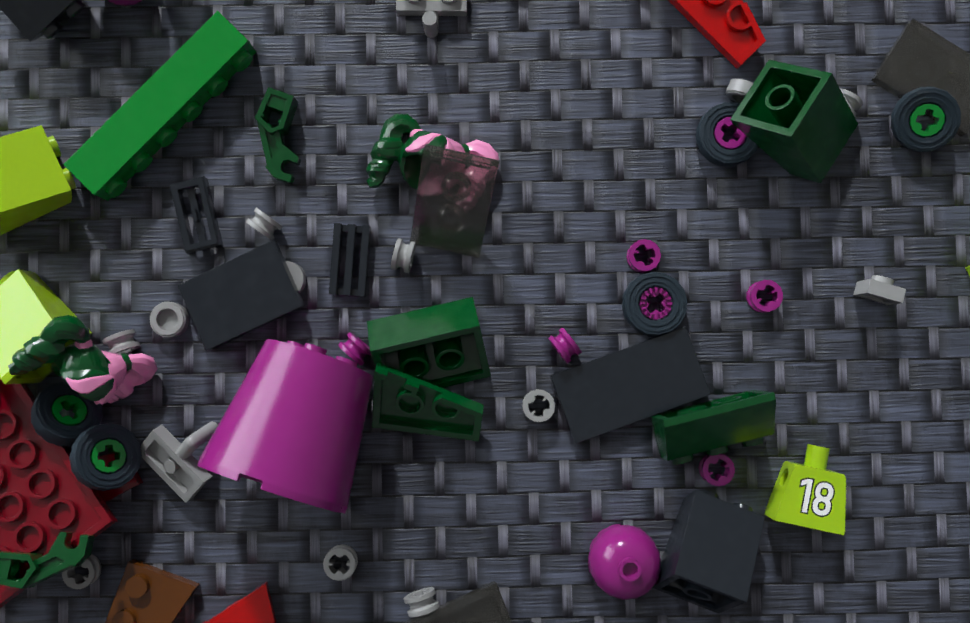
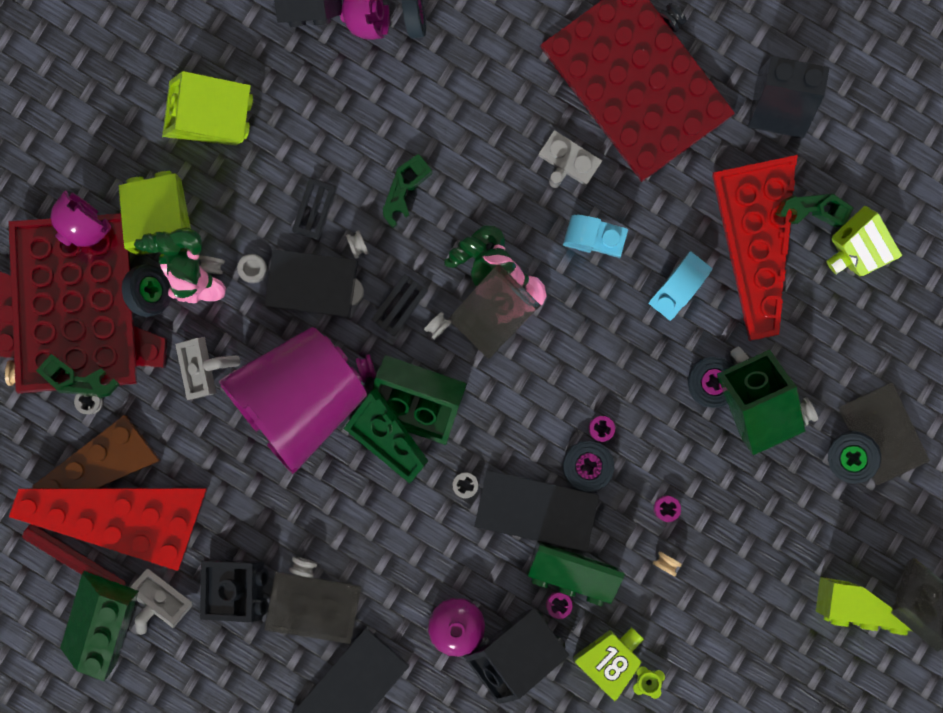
camera: 35 degrees right, 0 degrees up
green brick [63,11,257,201] -> none
black bush [69,423,142,491] -> none
light grey bush [323,544,358,581] -> none
magenta bush [548,328,582,364] -> none
light grey plate [853,275,906,305] -> none
none -> medium azure brick [563,215,628,258]
none -> lime plate [633,666,665,699]
none -> medium azure brick [648,251,713,321]
none -> tan bush [652,551,682,576]

